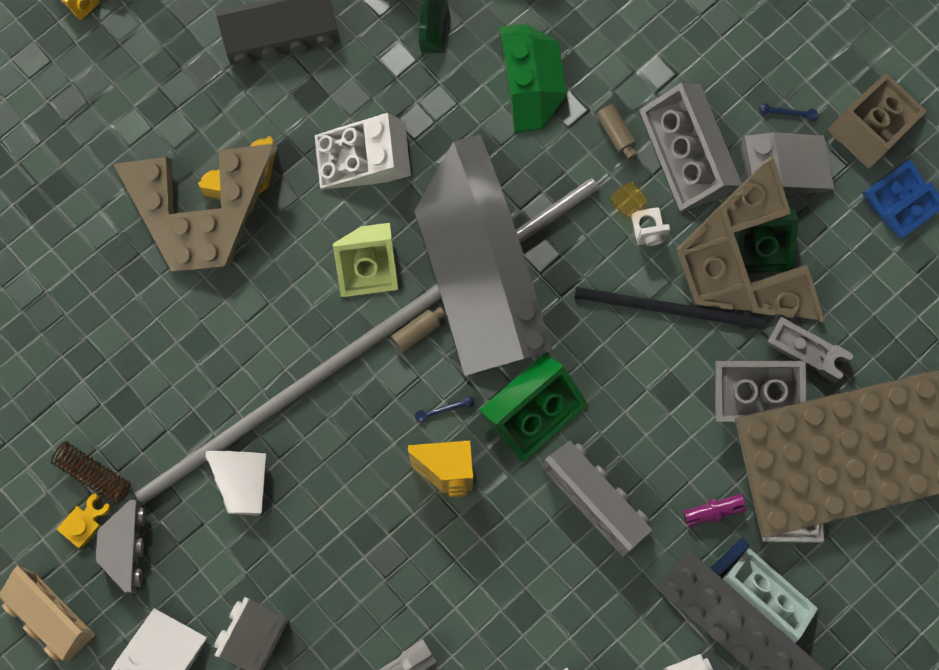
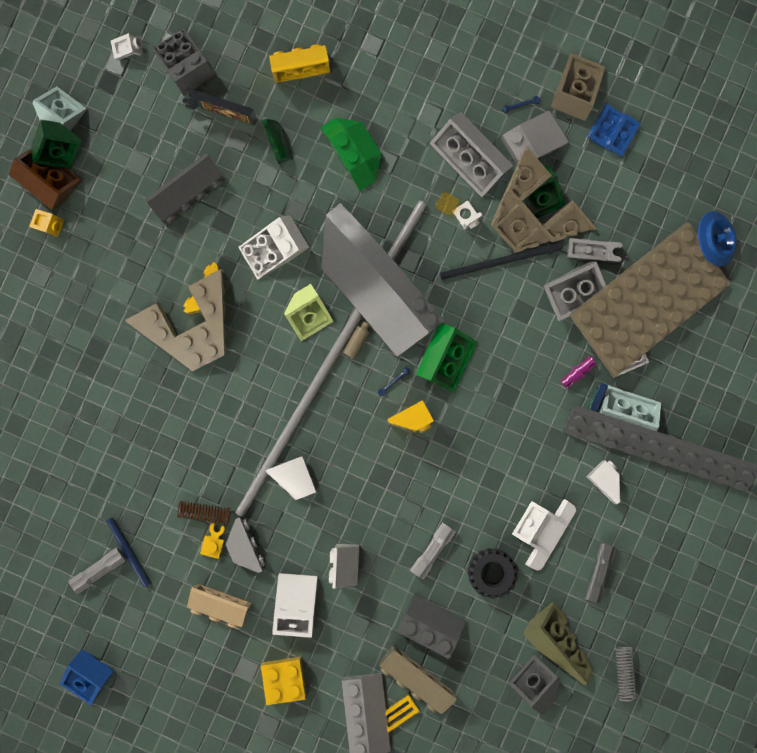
camera: 20 degrees left, 10 degrees up
light grey slope [542,441,652,557] -> none
dark tan cylinder [596,104,638,160] -> none

